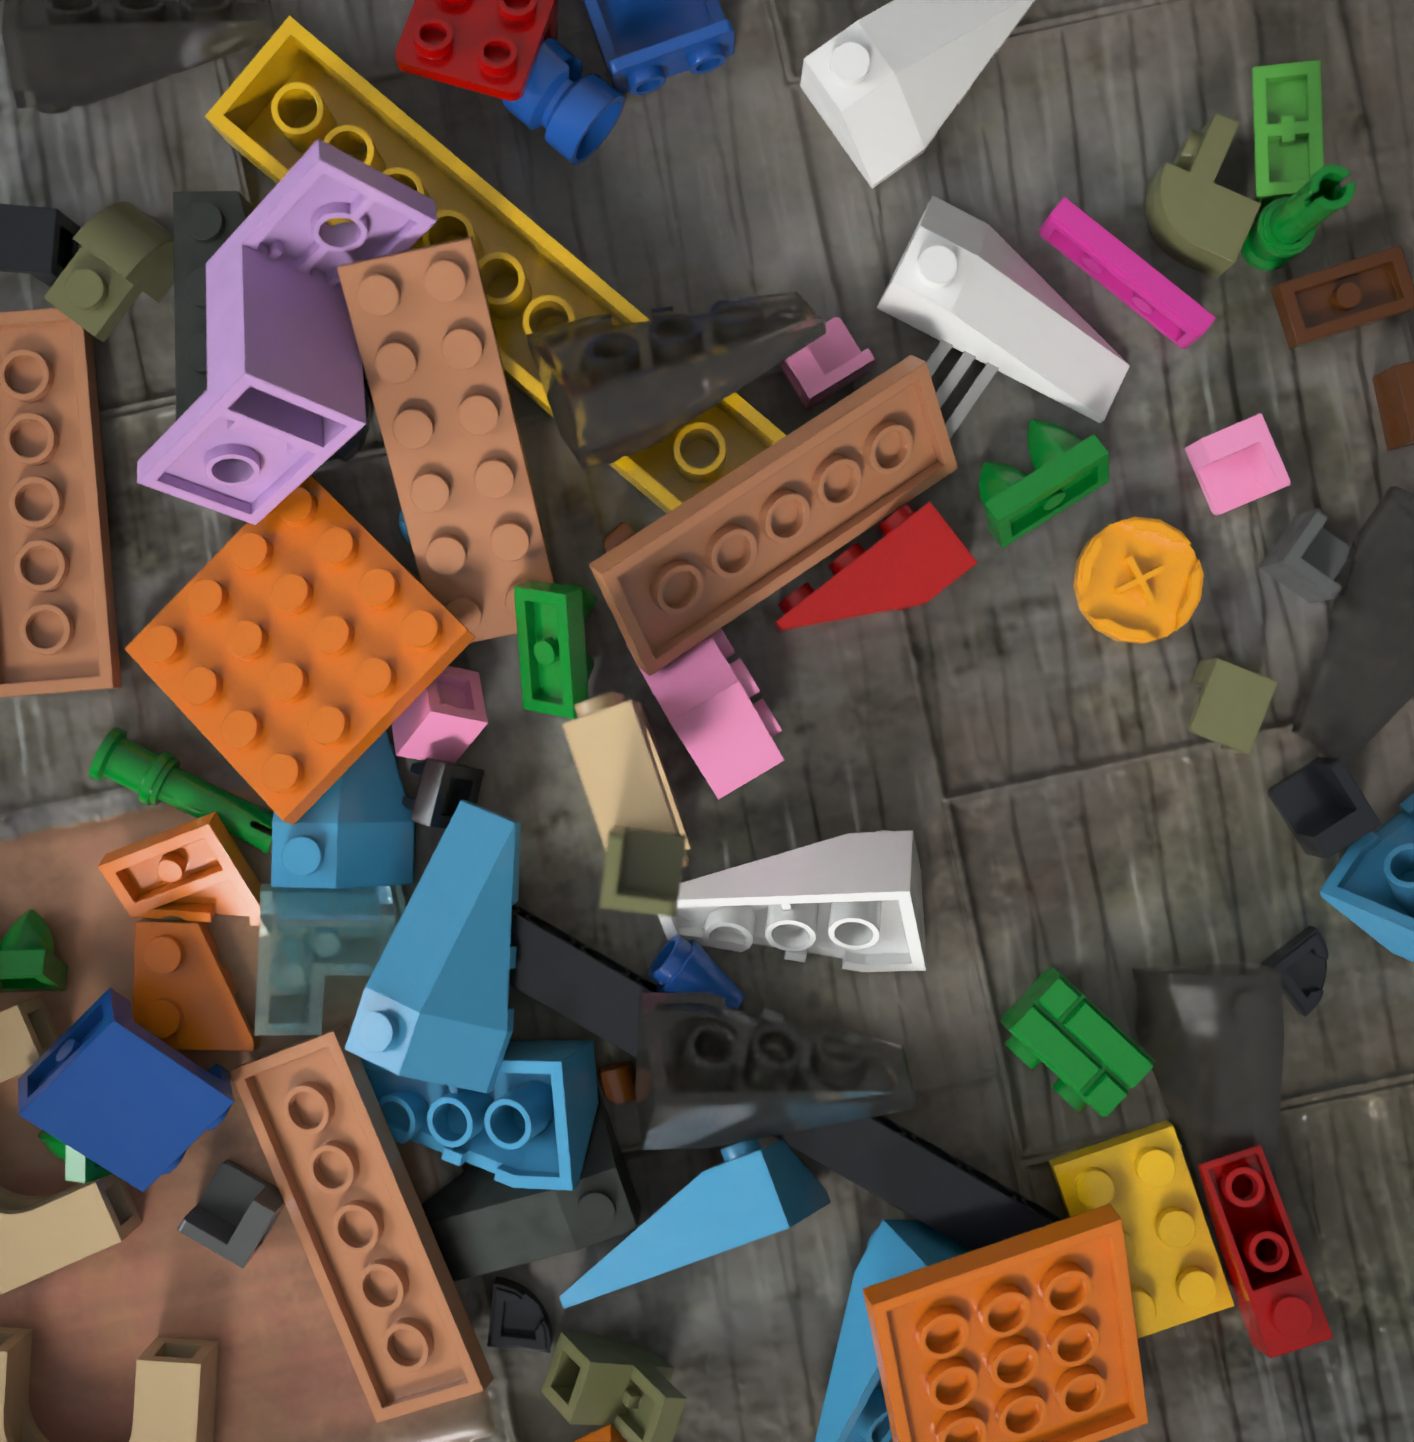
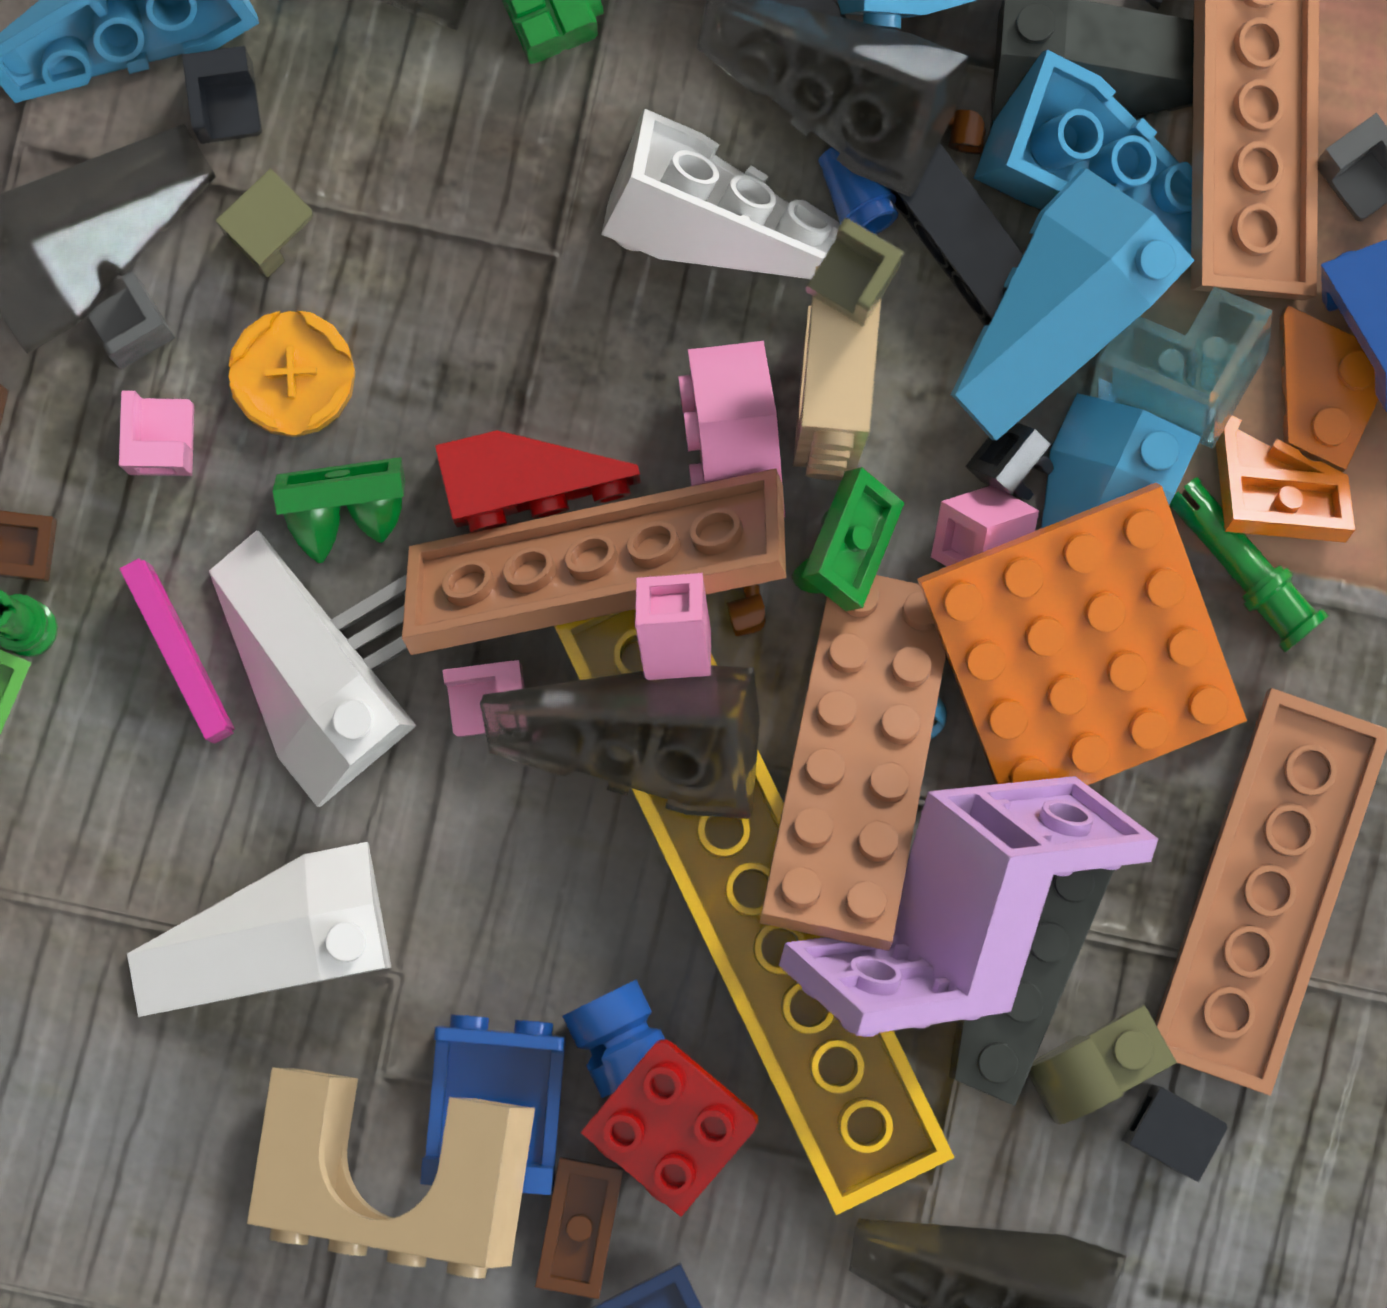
camera: 160 degrees left, 5 degrees down
olive brick [1145,113,1261,279] -> none
none -> bright pink panel [635,573,711,680]

